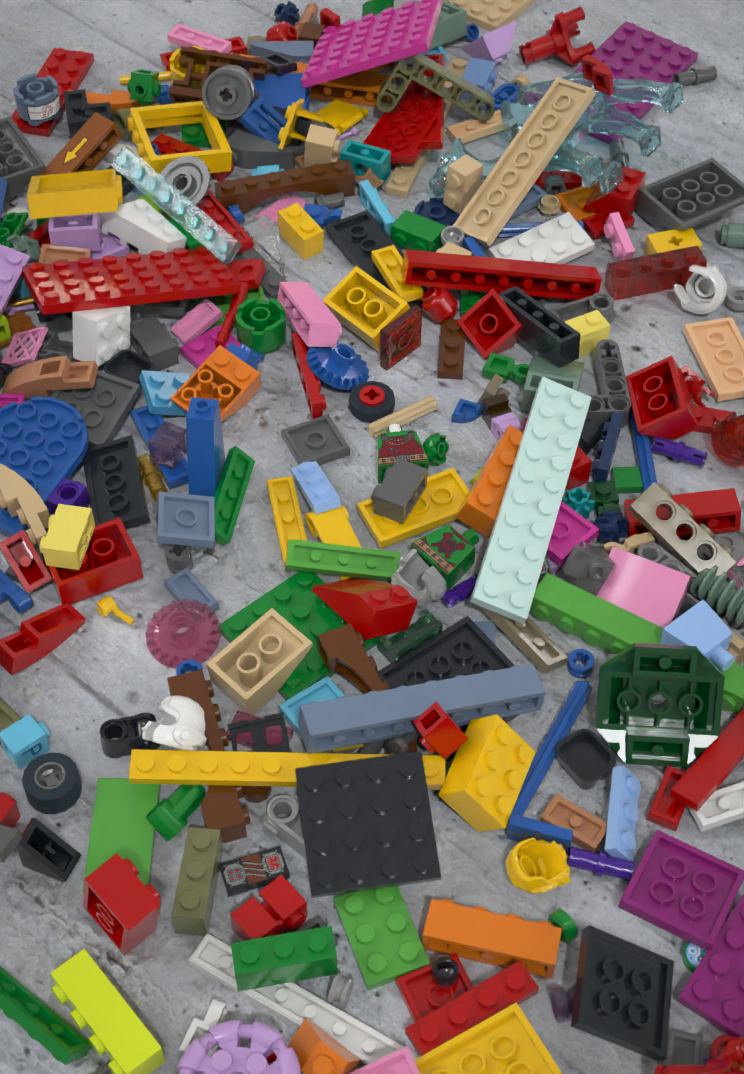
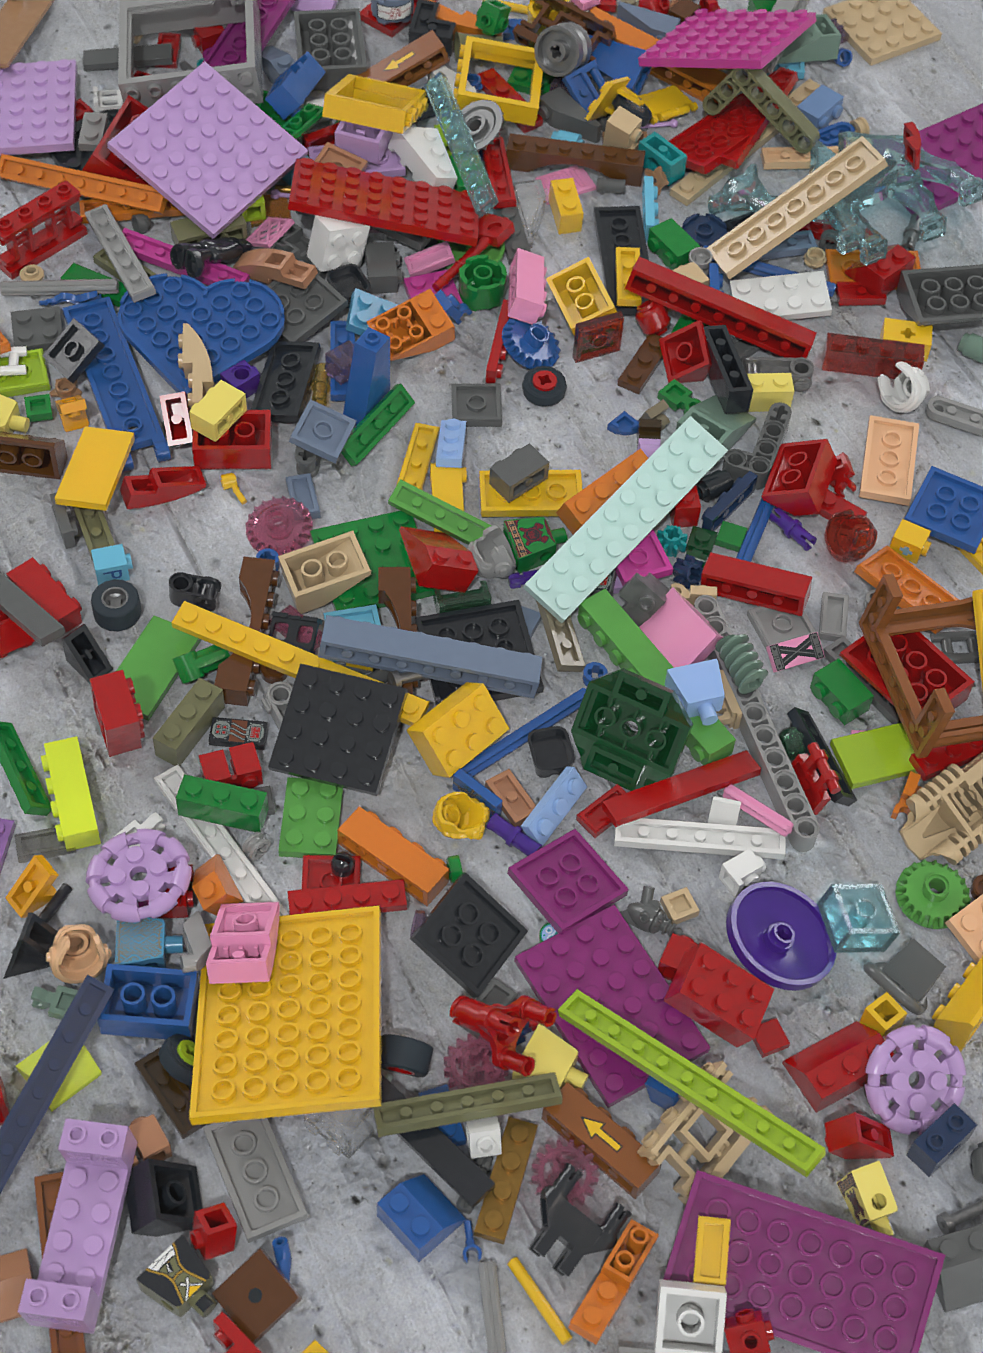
camera: 20 degrees right, 5 degrees up
sand green plate [6,234,41,264] -> none
white helmet [141,696,207,751] -> none
blue plate [228,203,245,225] -> none
black tile [260,53,298,76] -> none
blue plate [304,203,342,229] -> none
tan axle [368,396,438,438] -> none
torso [377,424,429,484] -> none
red brick [413,701,468,759] -> none
green plate [423,433,449,466] -> none
tan brick [443,154,484,214] -> none
lavender slope [462,21,517,64] -> none
red wheel [519,6,596,66] -> none
bright pink plate [604,212,635,266] -> none
brick [628,482,736,576] -> none

